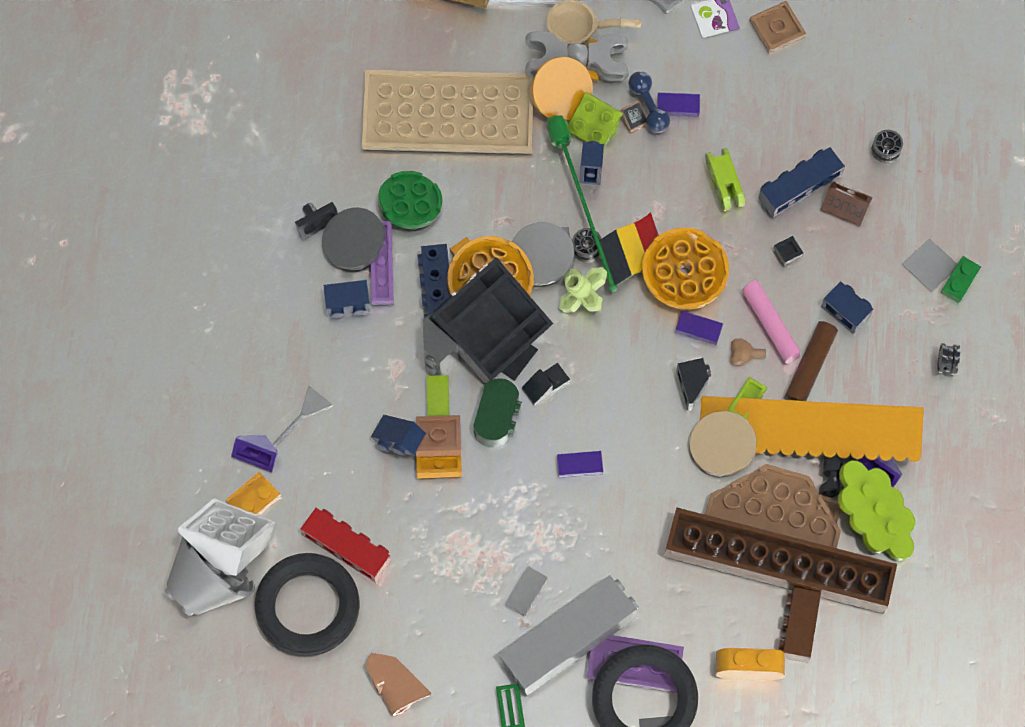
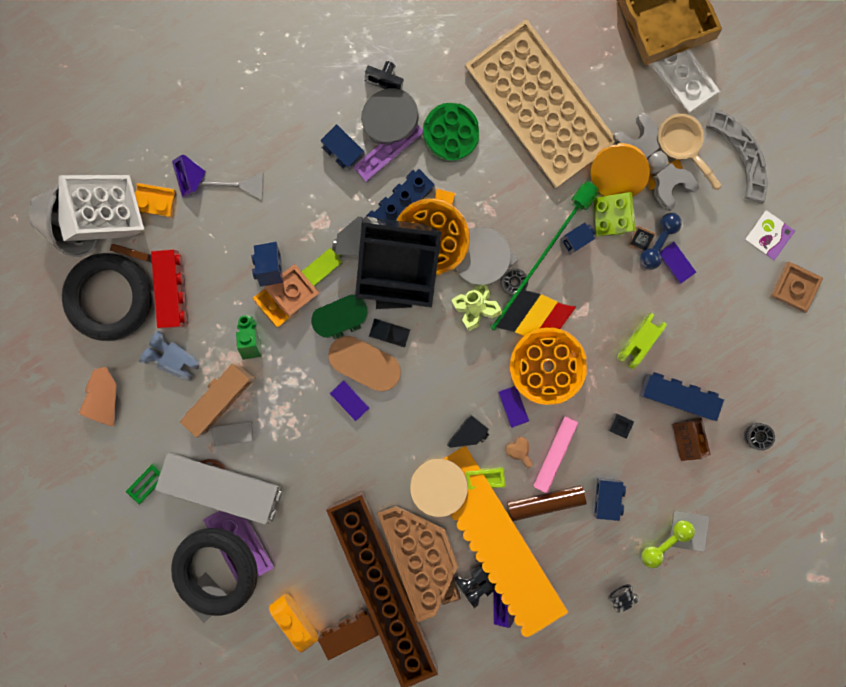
camera: 55 degrees right, 20 degrees up
lime plate [838,461,916,561] -> none
green plate [941,256,981,303] -> none
none -> reddish brown tile [110,244,152,263]
none -> sand blue piece [139,331,200,381]
none -> medium nougat brick [180,363,256,438]
none -> green brick [236,315,262,360]
none -> medium nougat tile [328,336,401,391]
none -> lime piece [641,520,695,568]

